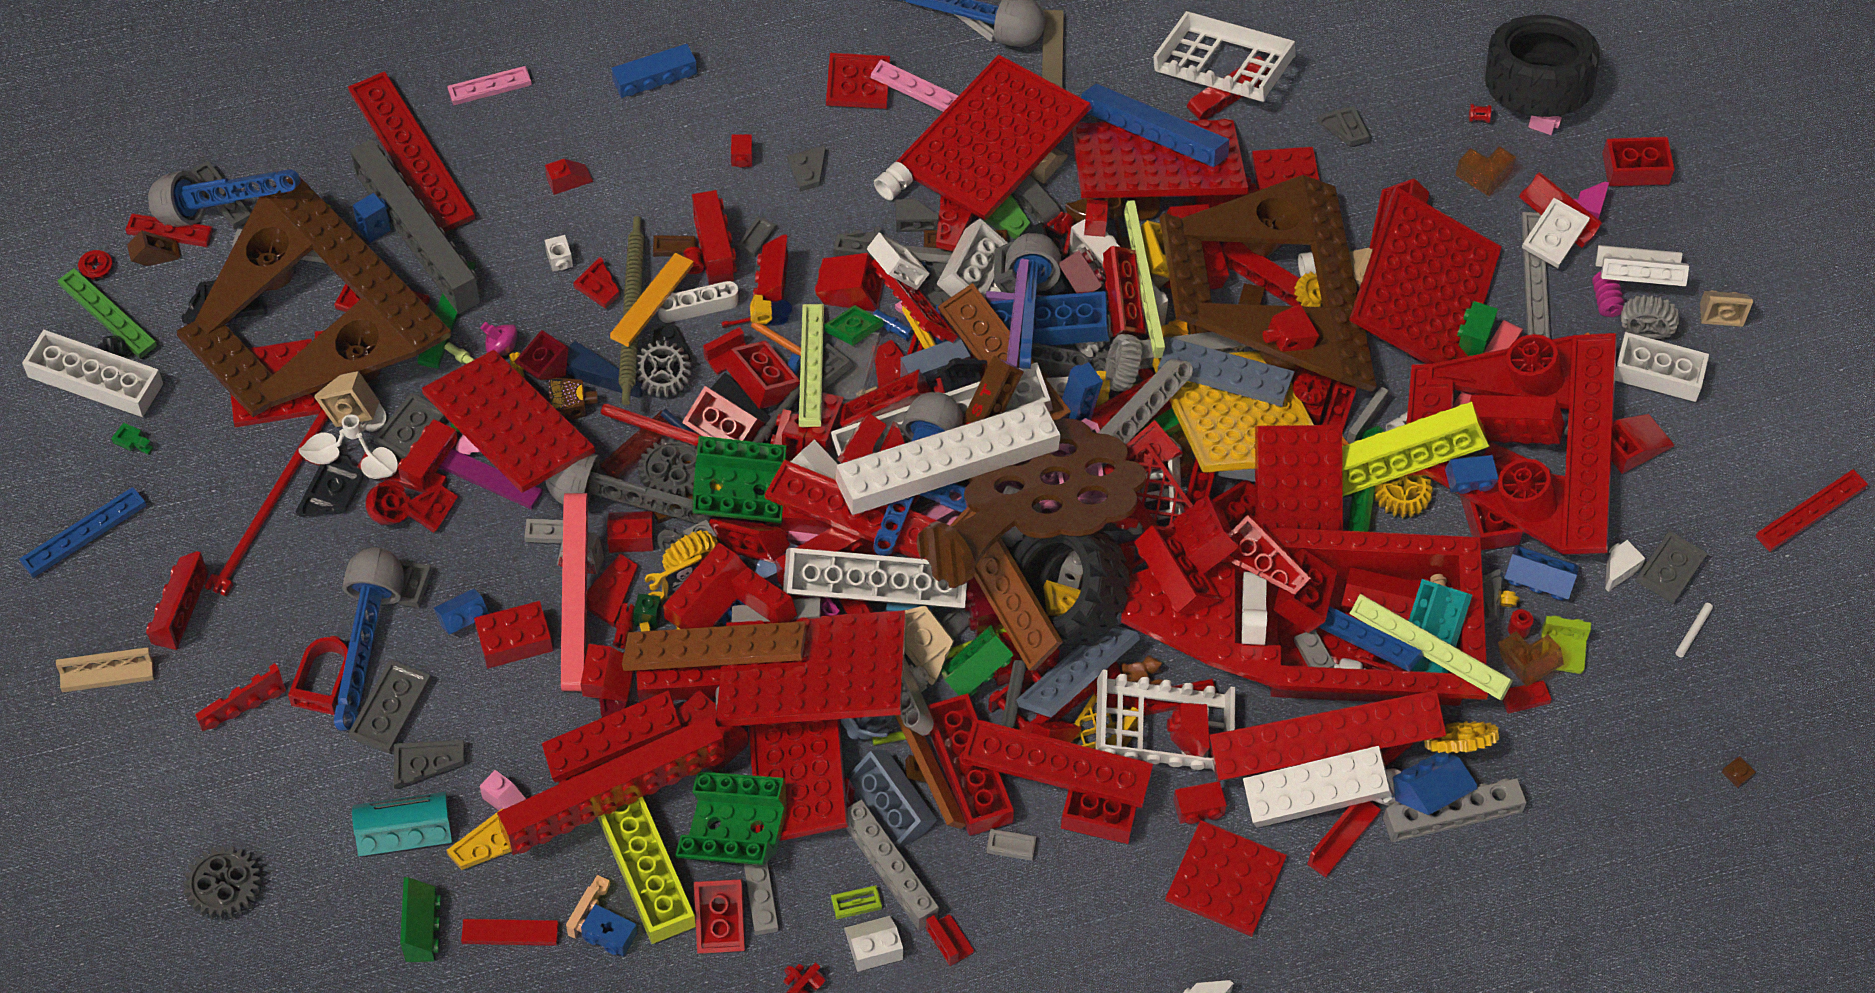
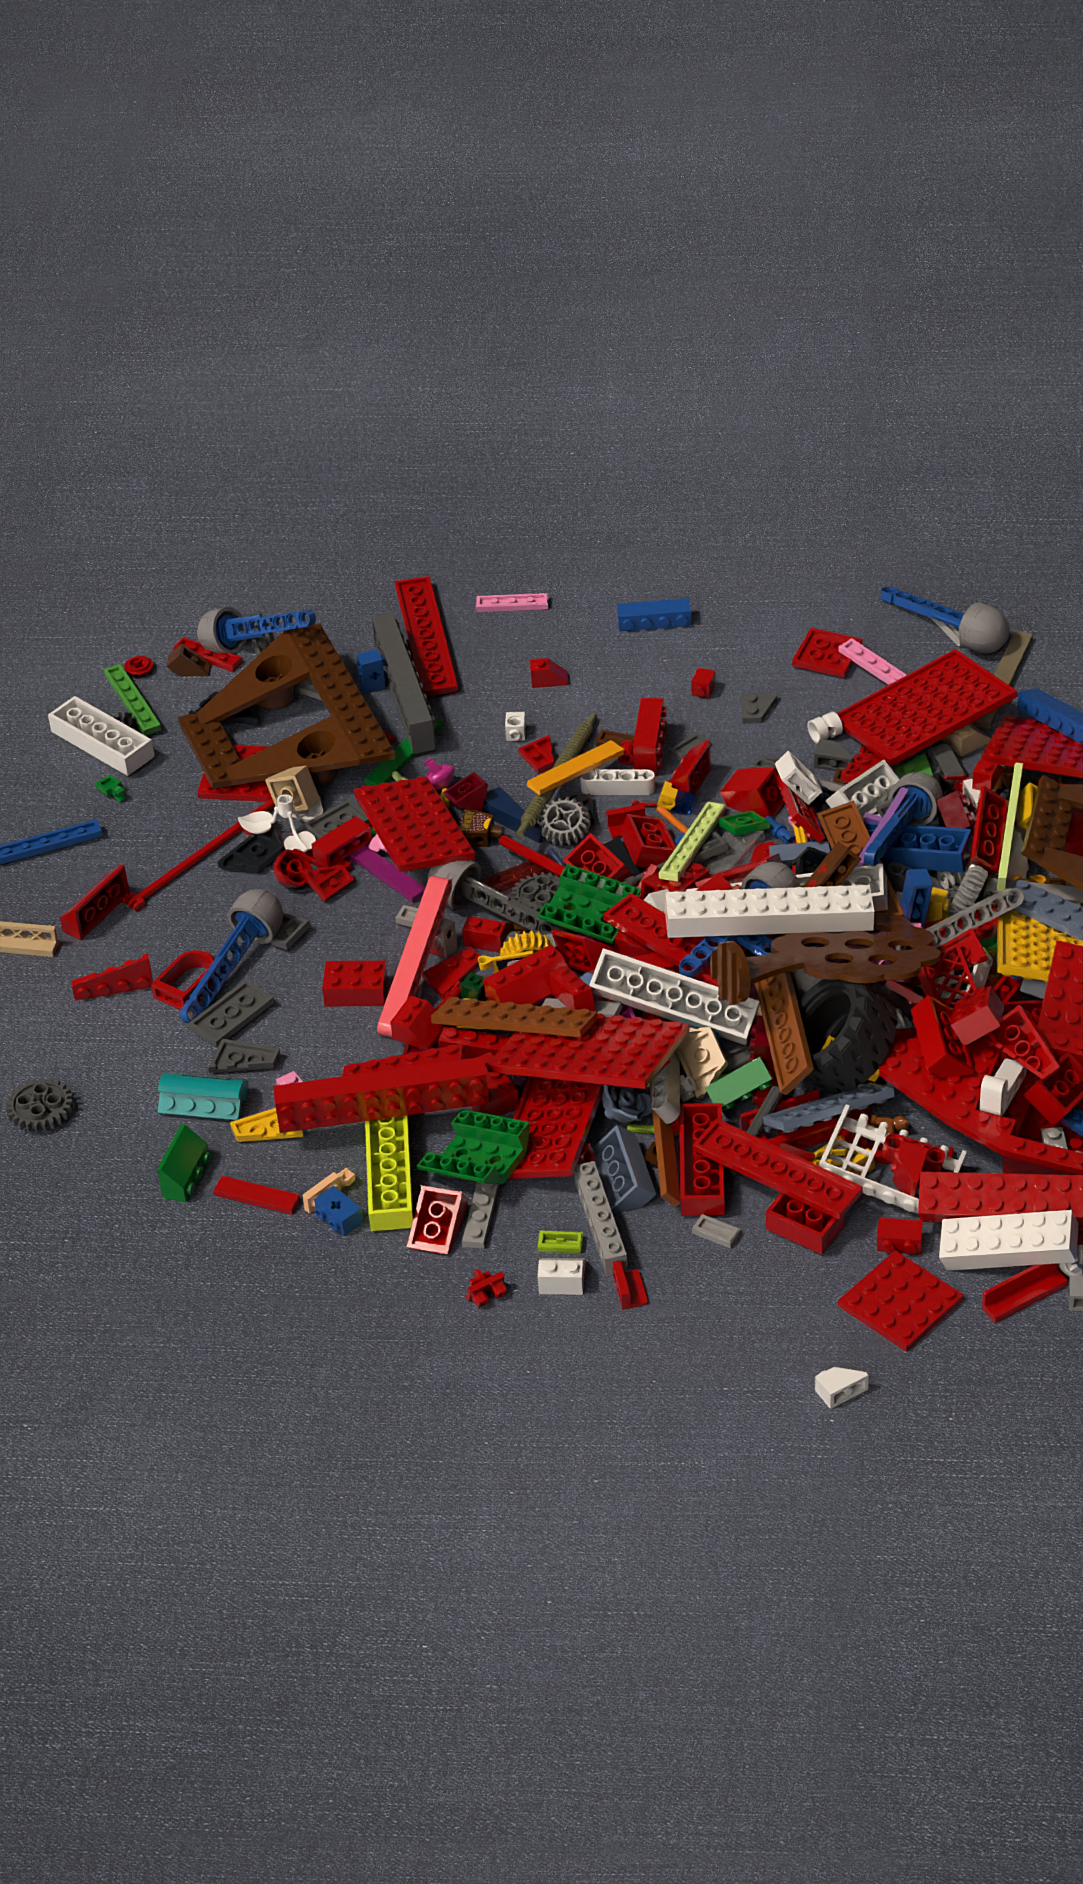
camera: 25 degrees right, 15 degrees down
blue piece [434,589,489,635] -> none
none -> red beam [881,1133,946,1172]

